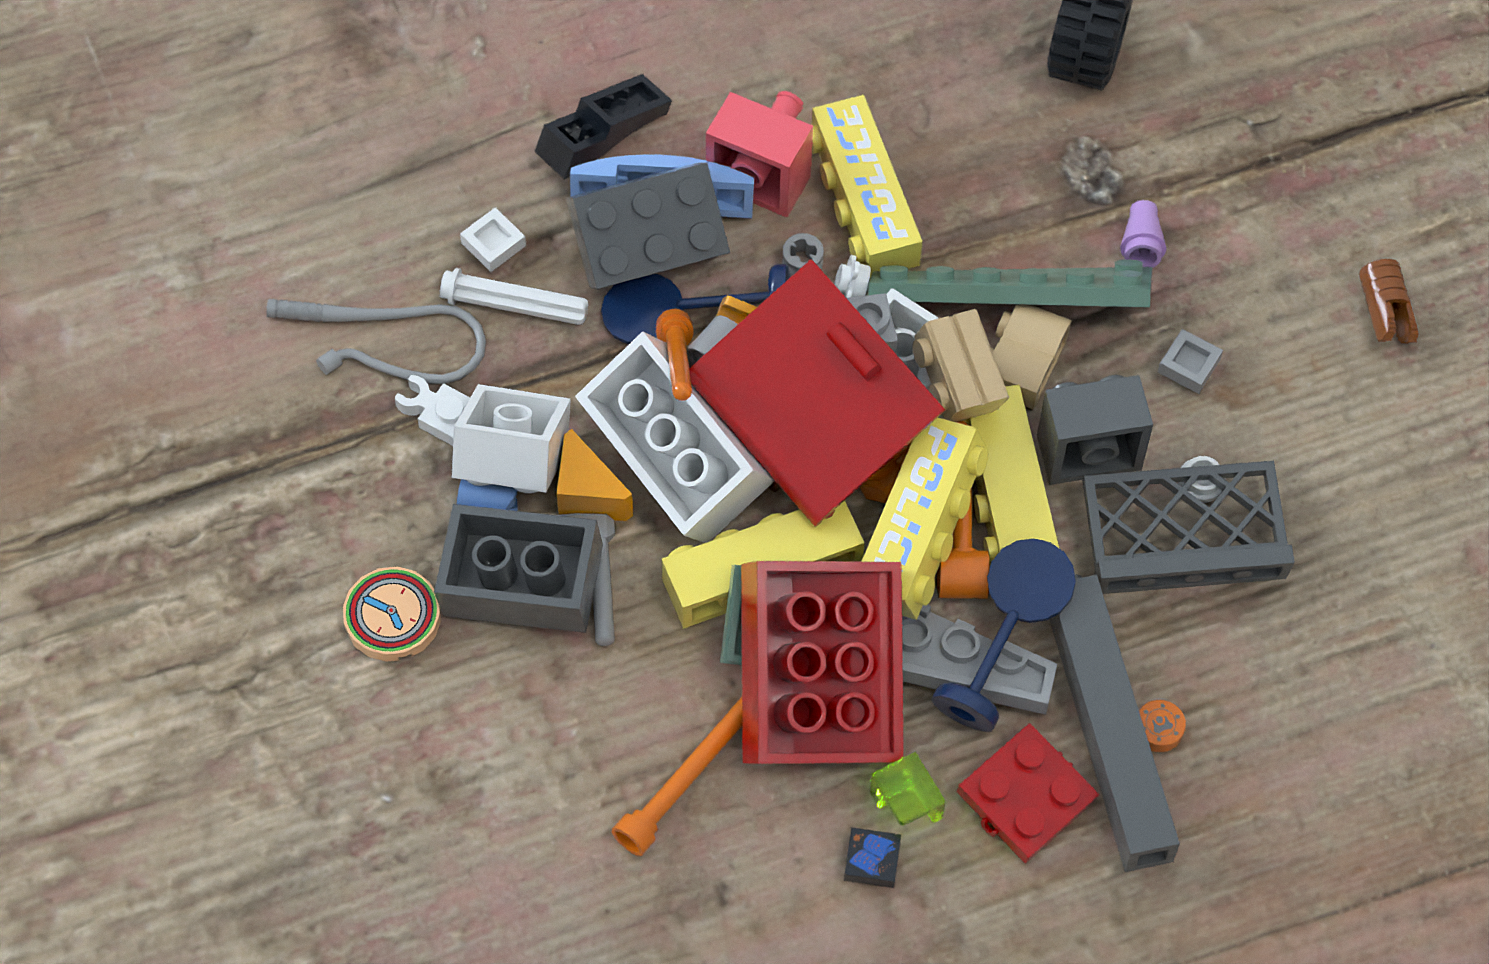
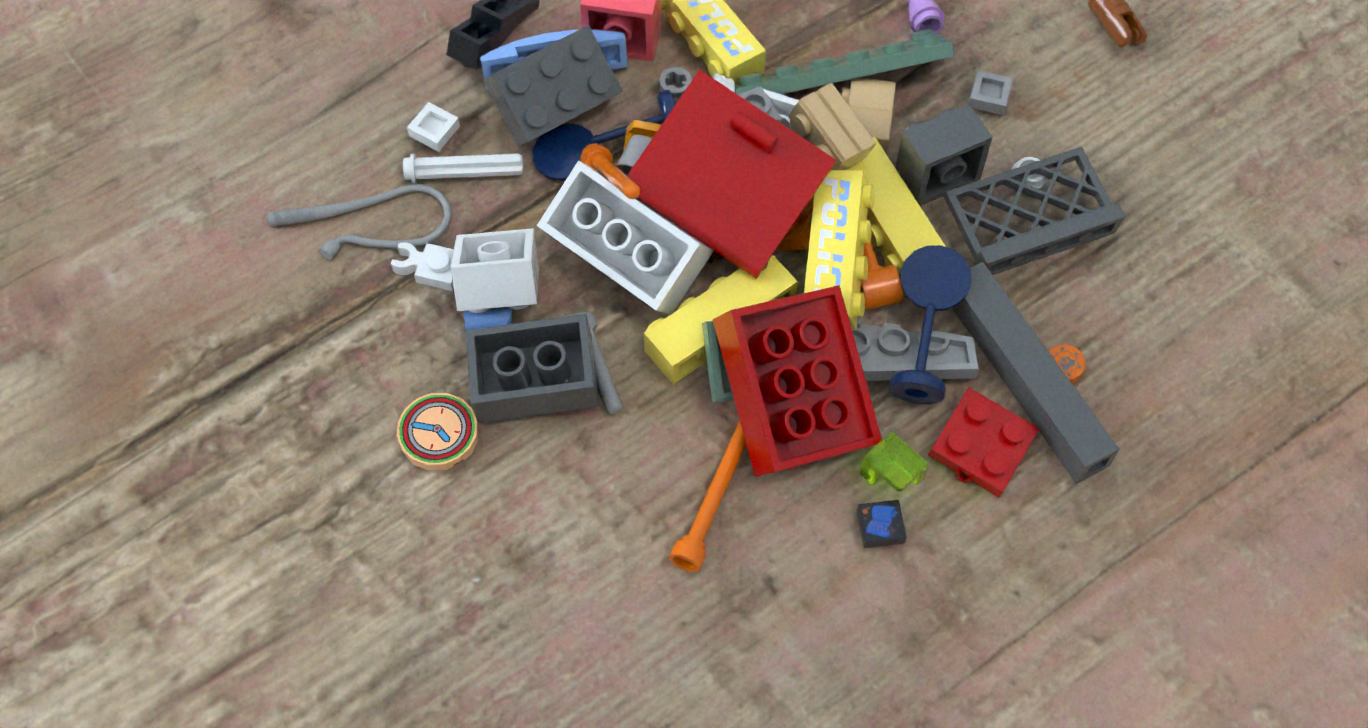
camera: 15 degrees left, 0 degrees up
light orange slope [557,429,633,521] -> none

